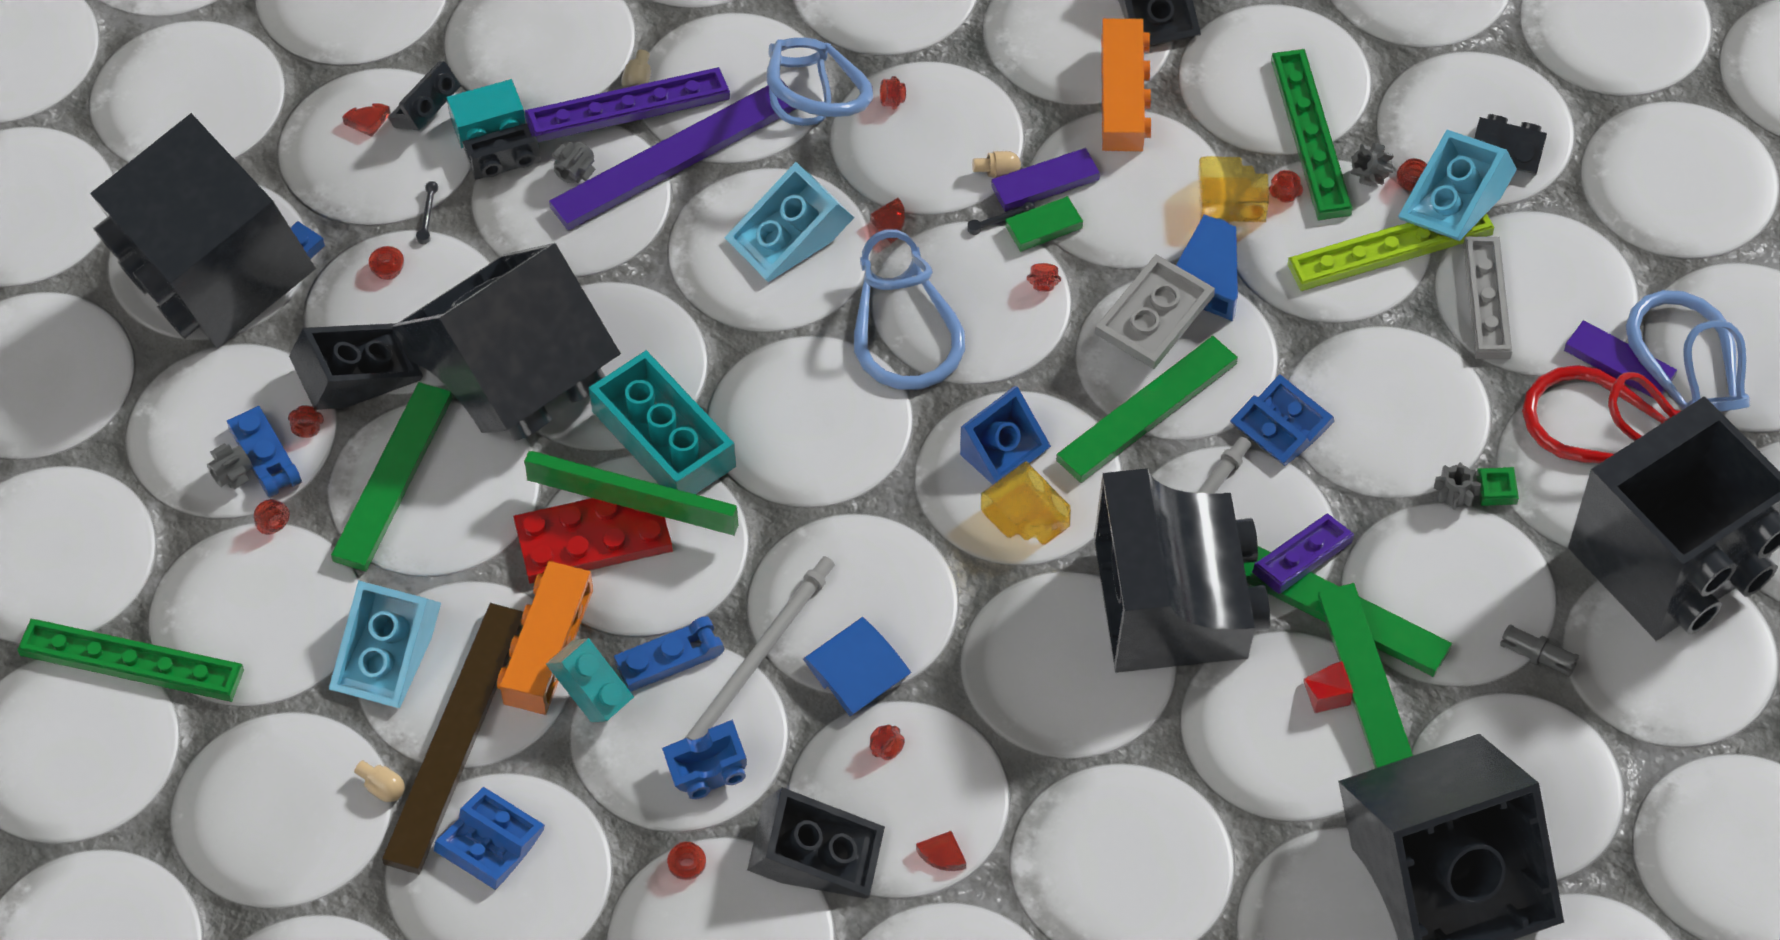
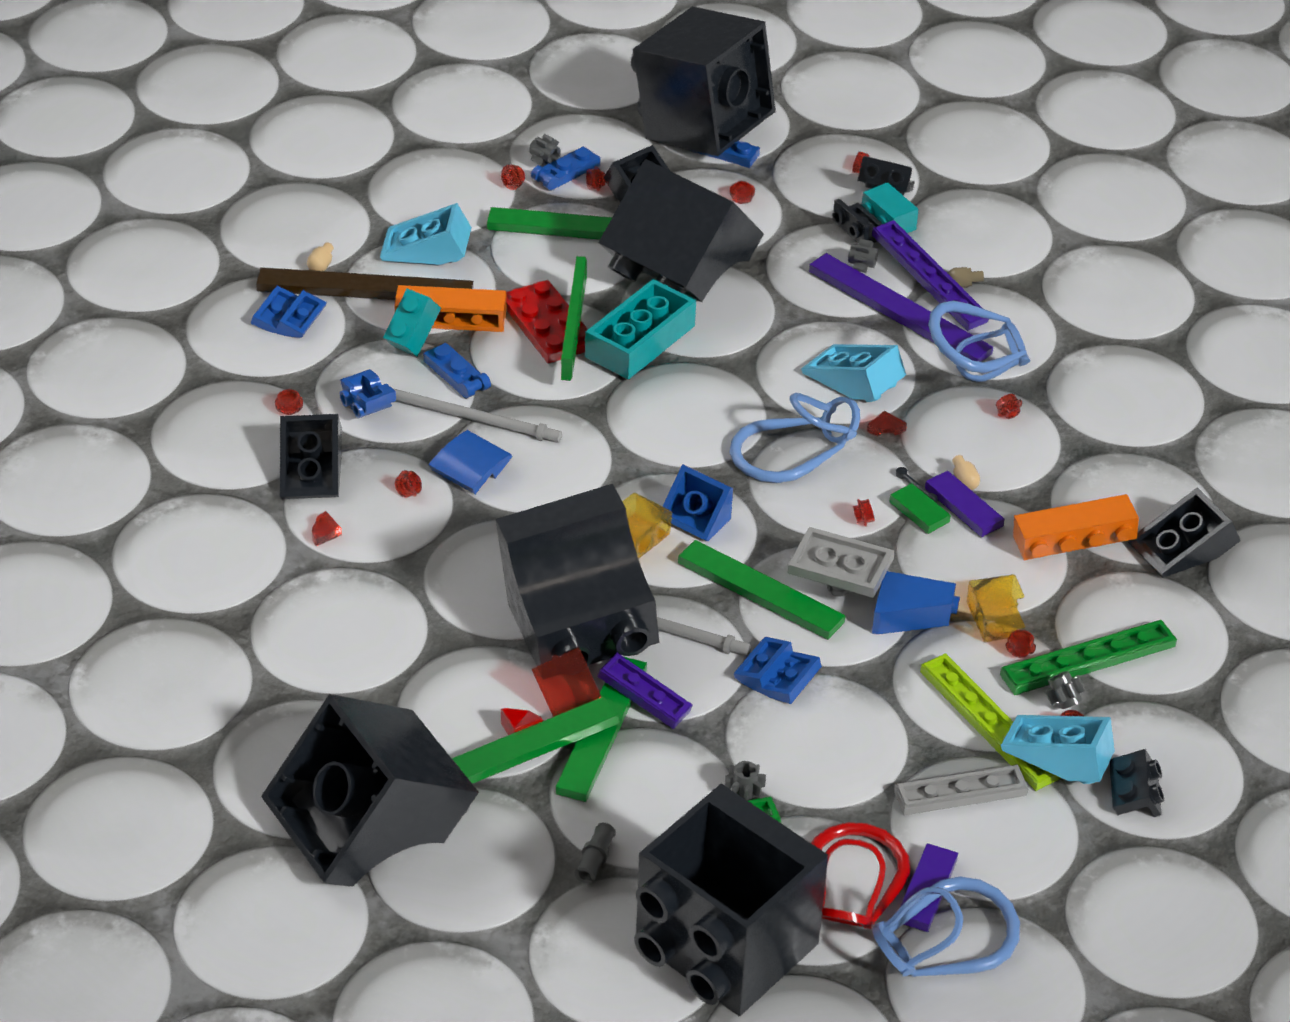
camera: 75 degrees right, 15 degrees down
green tile [17,618,244,702] -> none
black hinge [416,181,438,244] -> none
none -> clear red piece [531,647,601,717]

